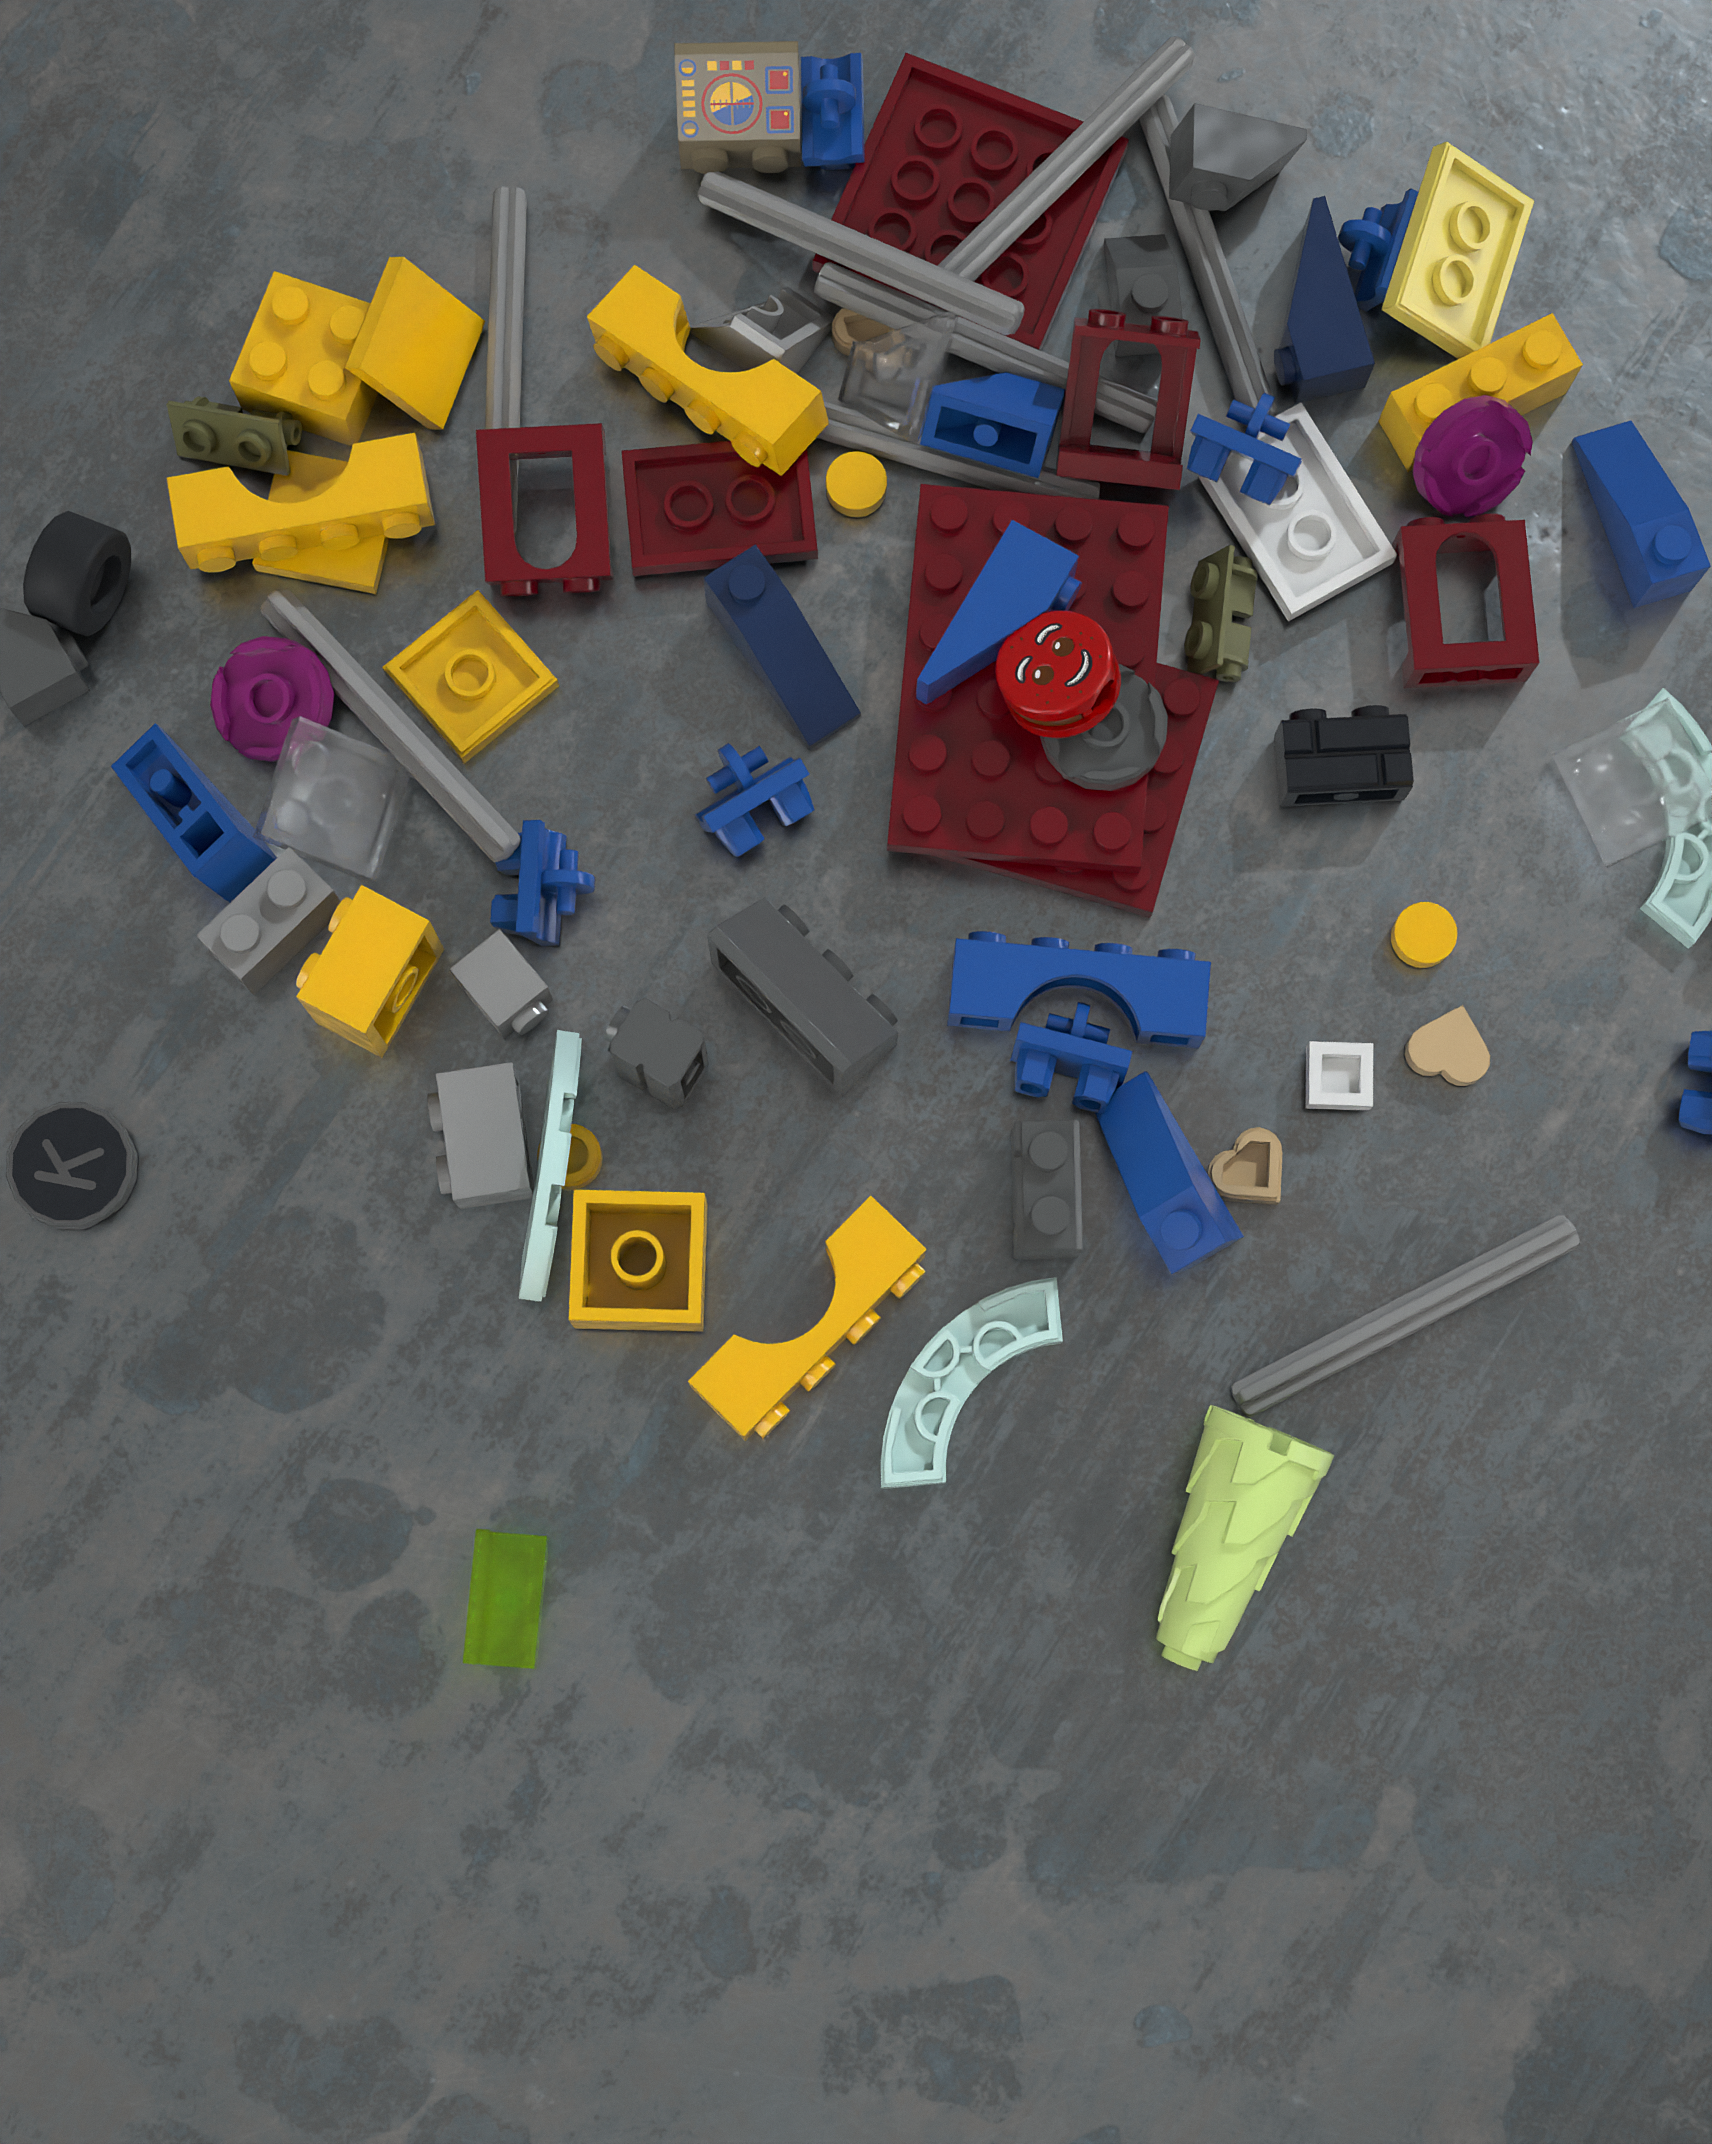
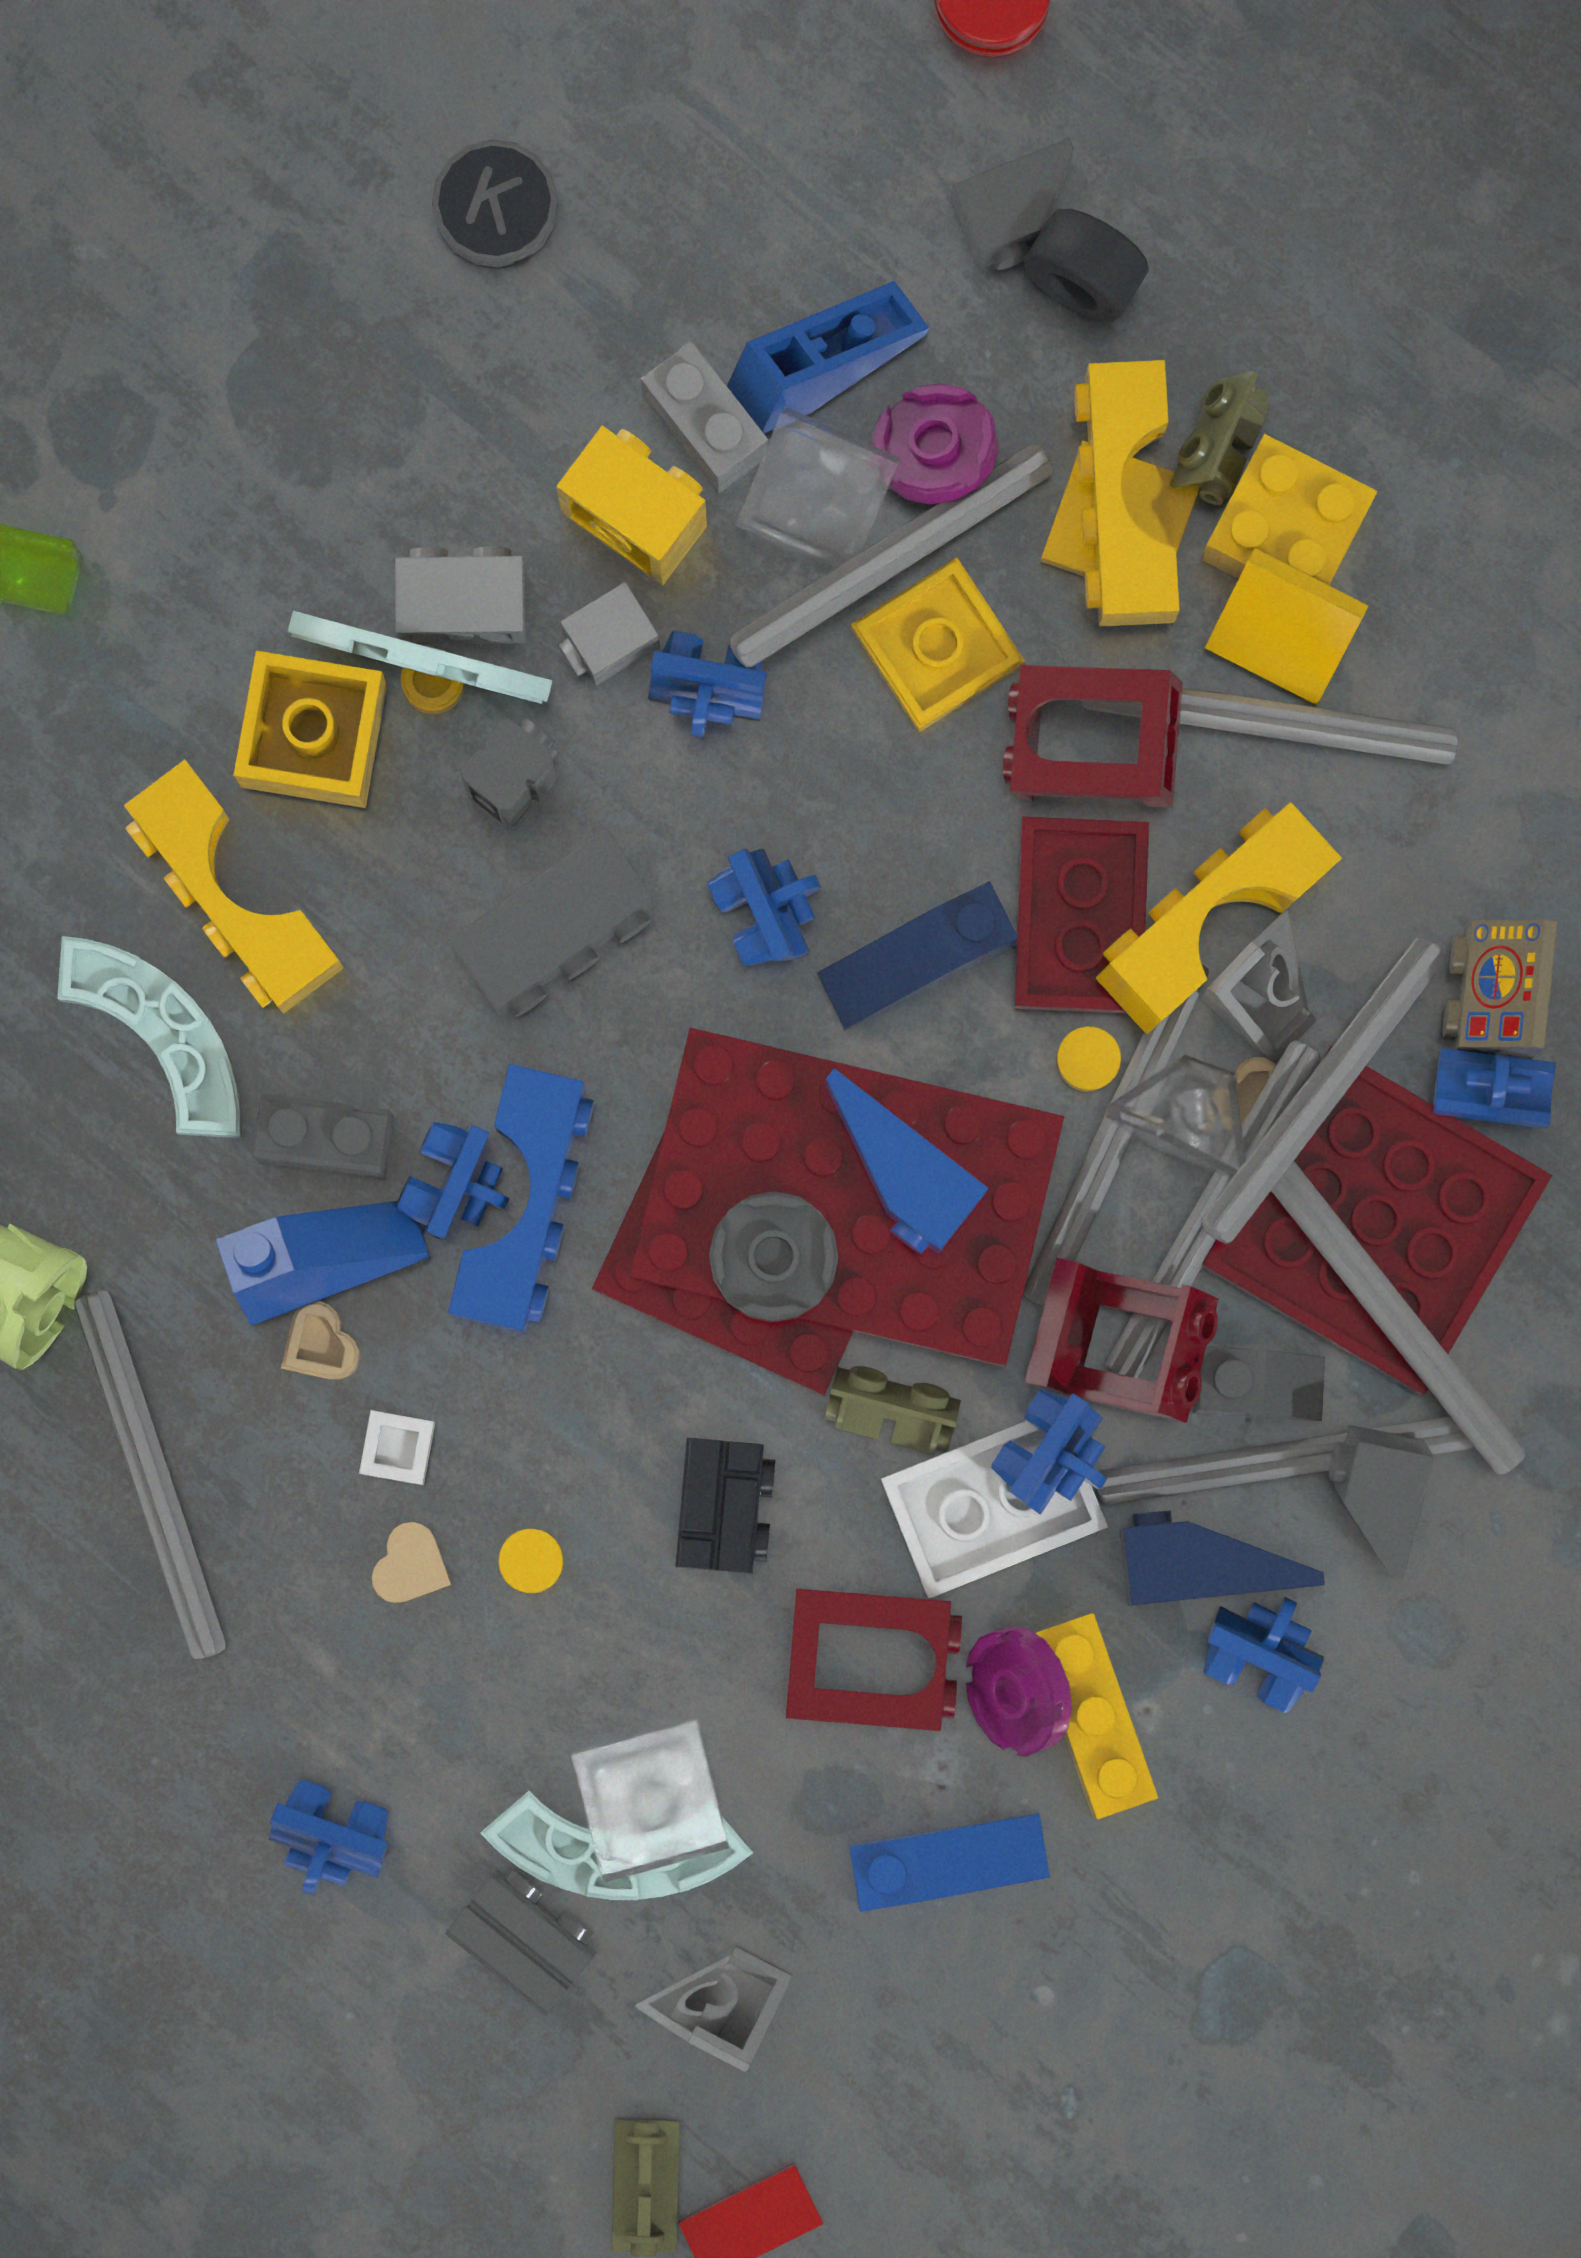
camera: 100 degrees right, 5 degrees up
blue slope [920,372,1066,479] -> none
red head [995,611,1121,738] -> none
light yellow tile [1381,142,1534,359] -> none

